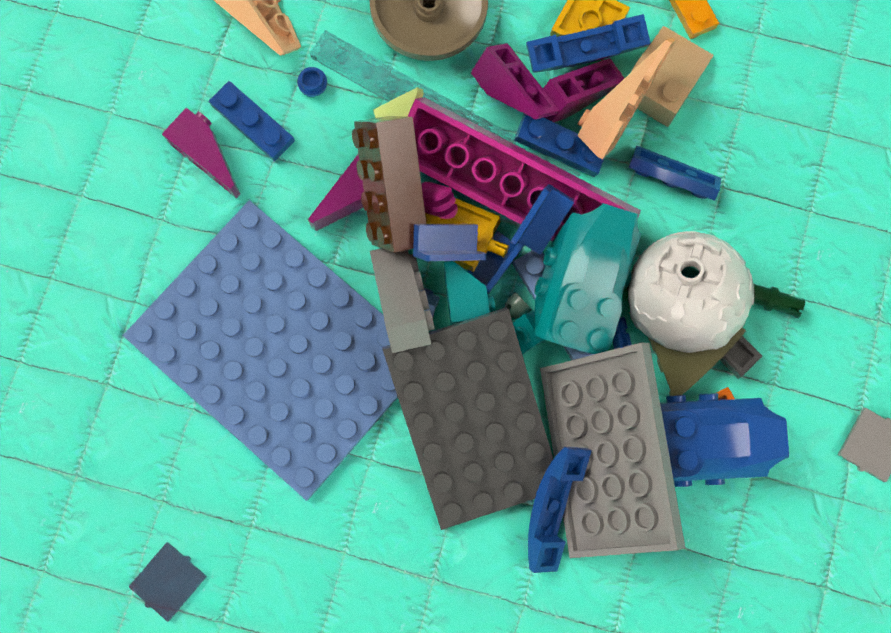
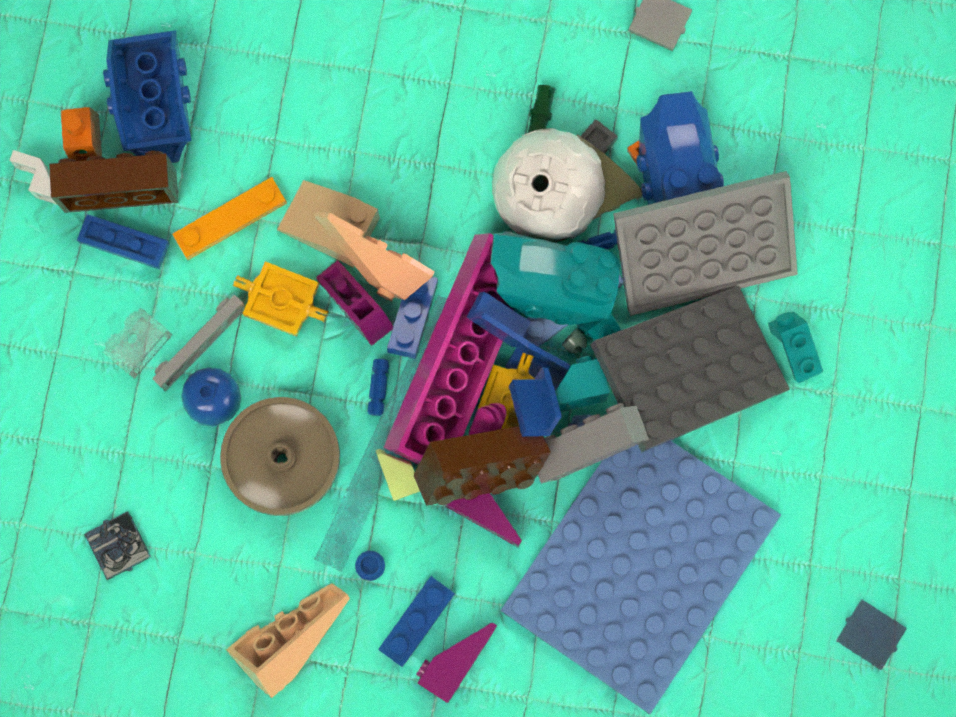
camera: 95 degrees left, 0 degrees up
magenta slope [471,43,559,119] -> none
blue slope [526,14,651,73] -> none
blue slope [528,447,592,573] -> none
blue plate [629,146,721,201] -> none
none -> blue axle [367,359,389,416]
none -> teal bracket [768,312,823,383]

